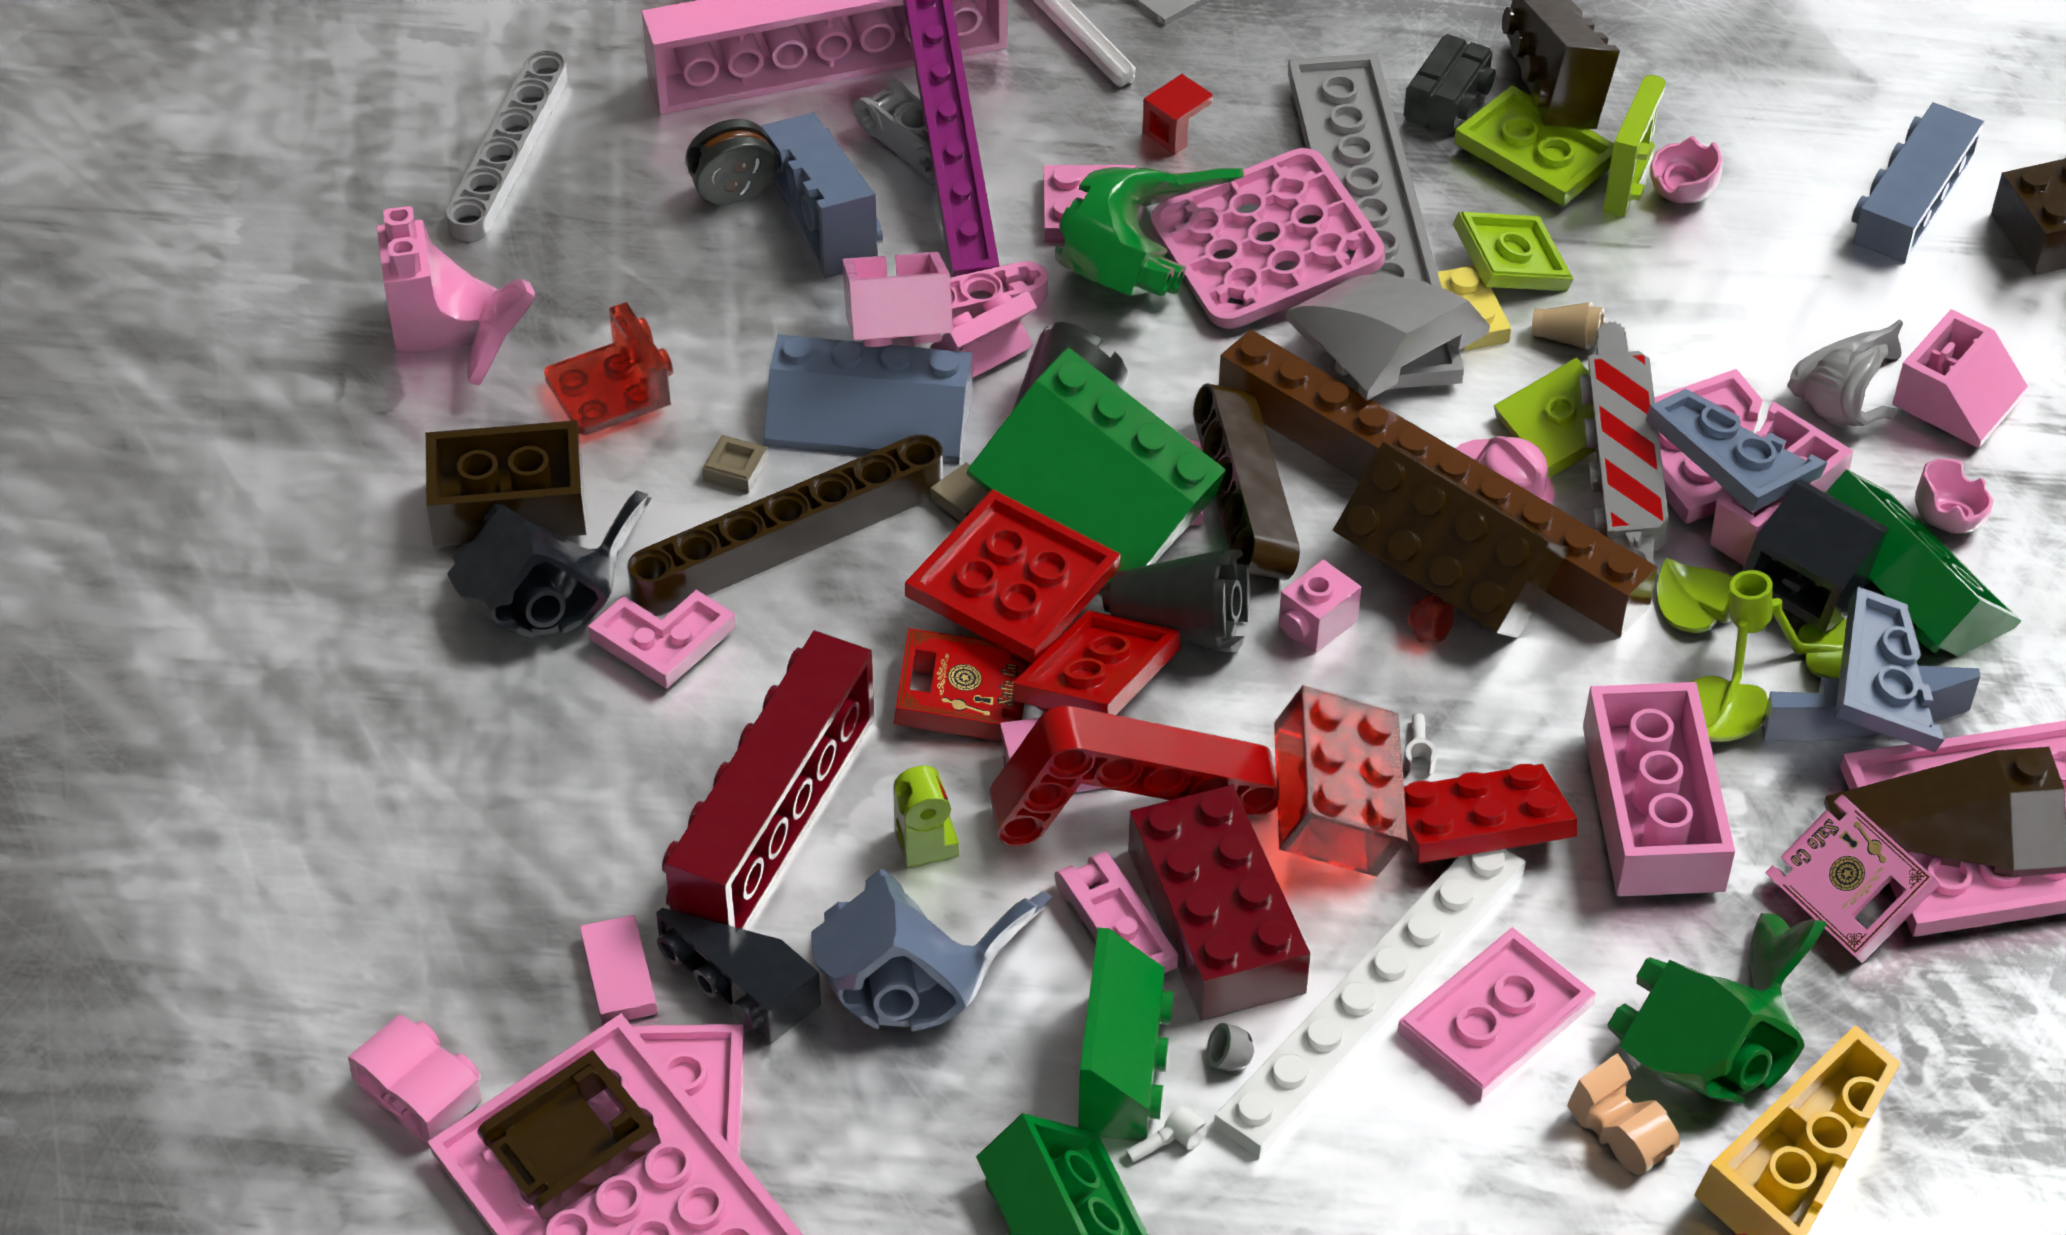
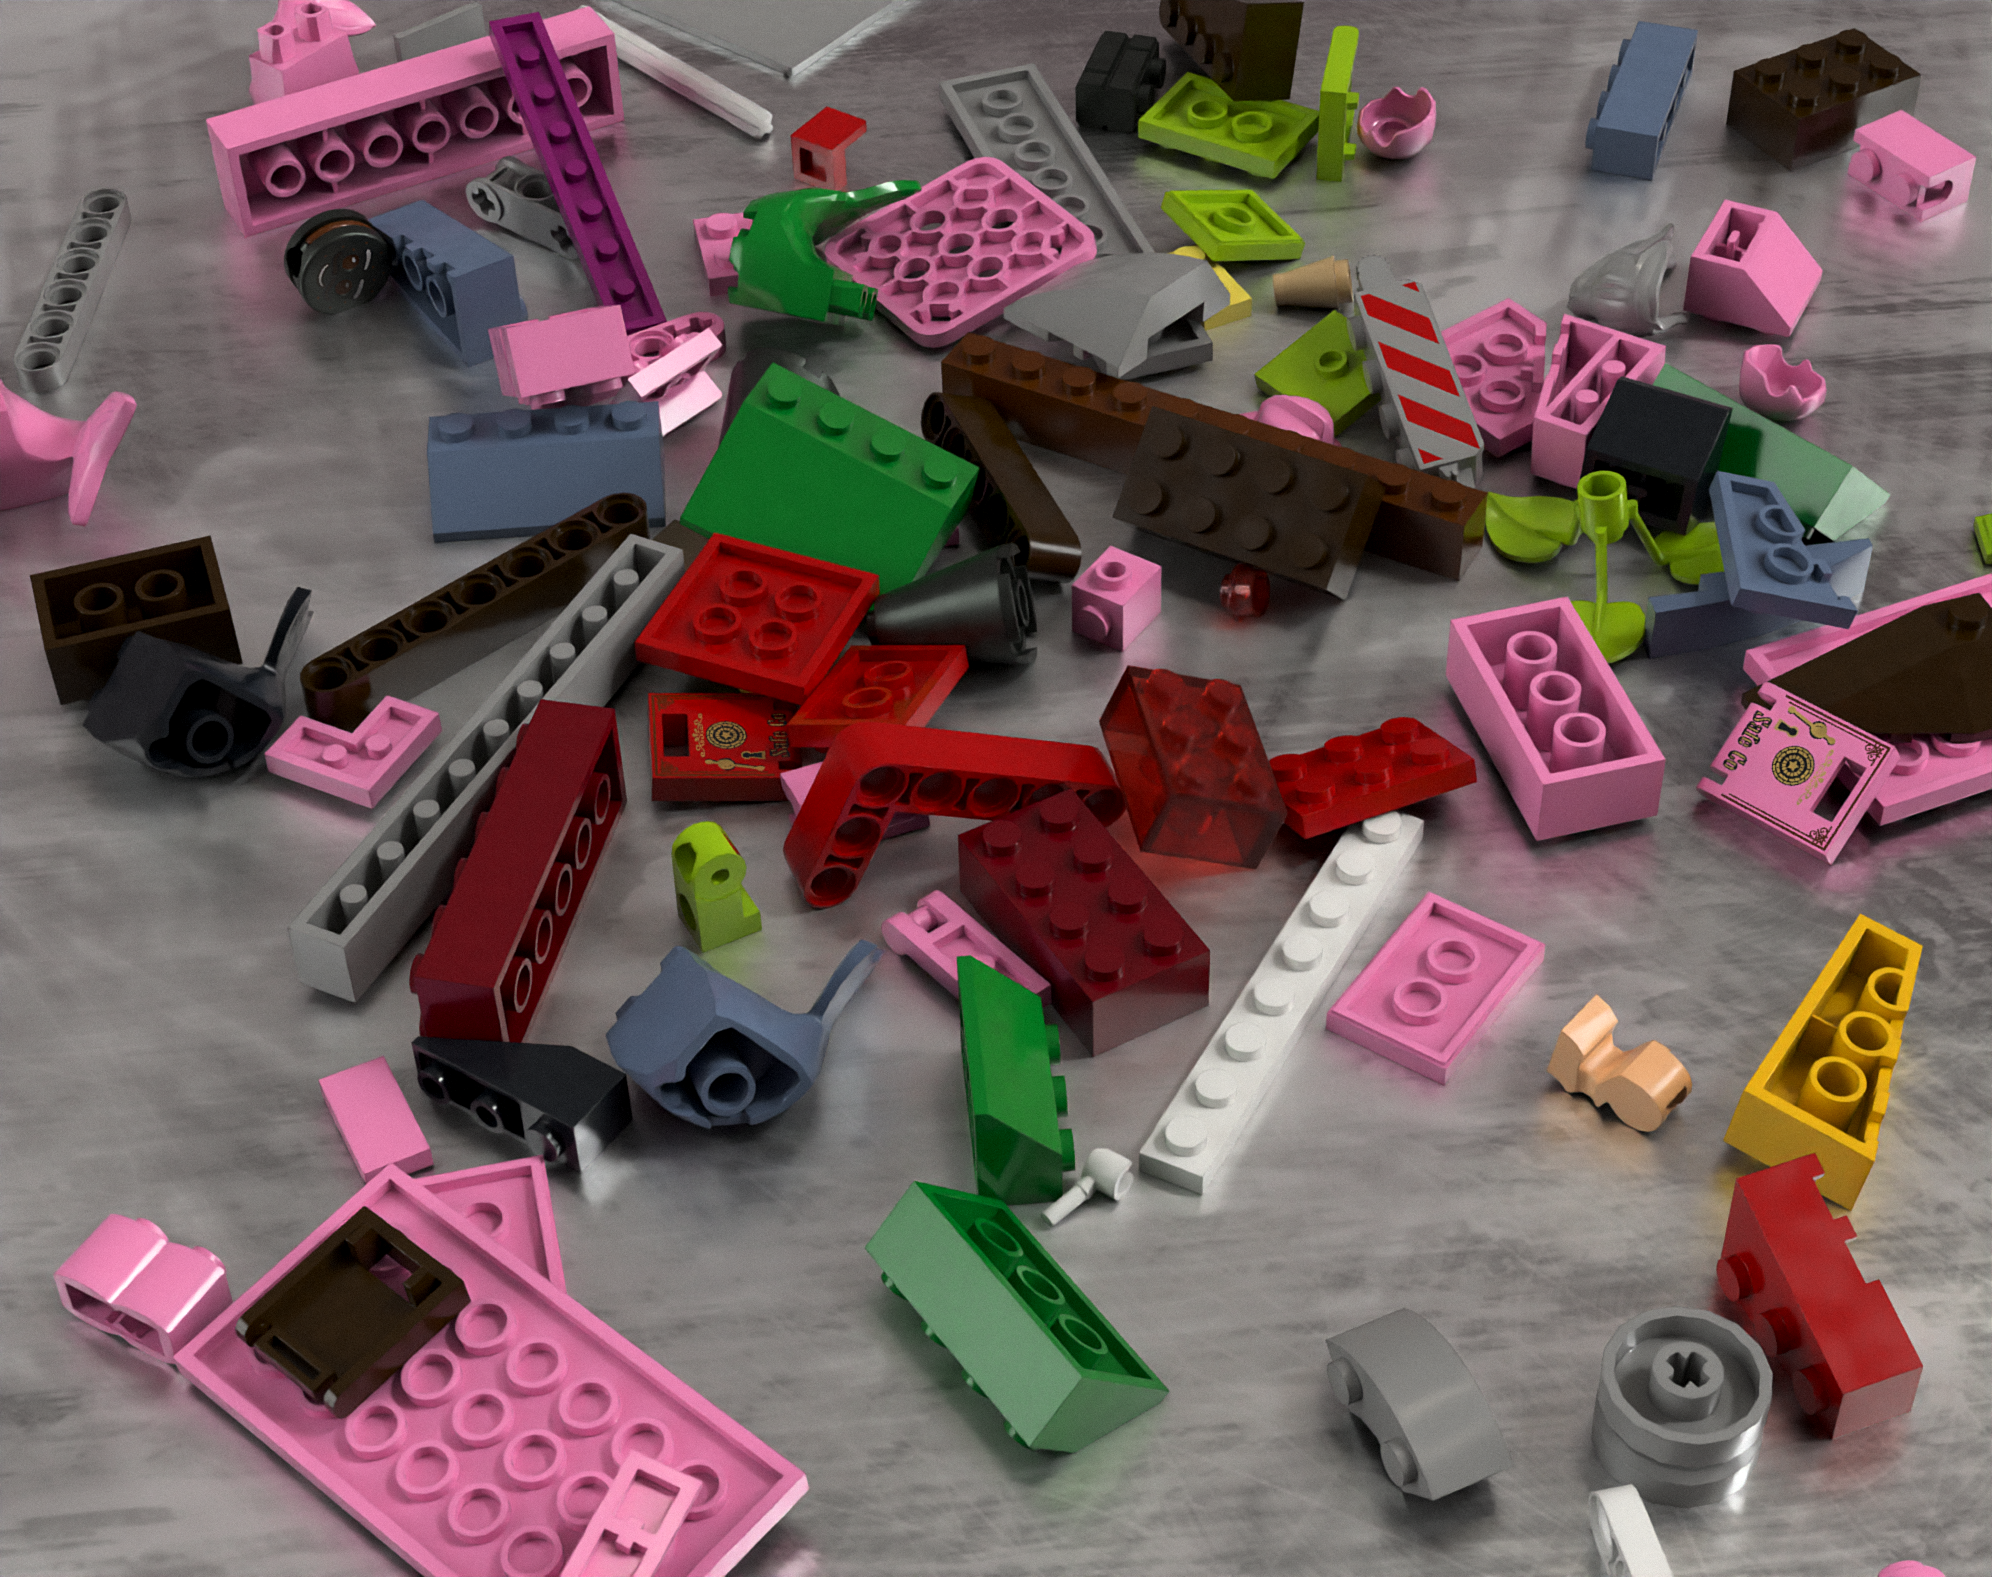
camera: 10 degrees left, 5 degrees down
clear red bracket [544,302,674,435] -> none
dark tan tile [702,435,768,493] -> none
light grey hinge [1206,1023,1255,1071] -> none
white hand [1403,713,1437,774] -> none
green hips [1607,913,1827,1103] -> none
sand blue wing [1646,389,1828,513] -> none
none -> light grey brick [287,534,685,1003]

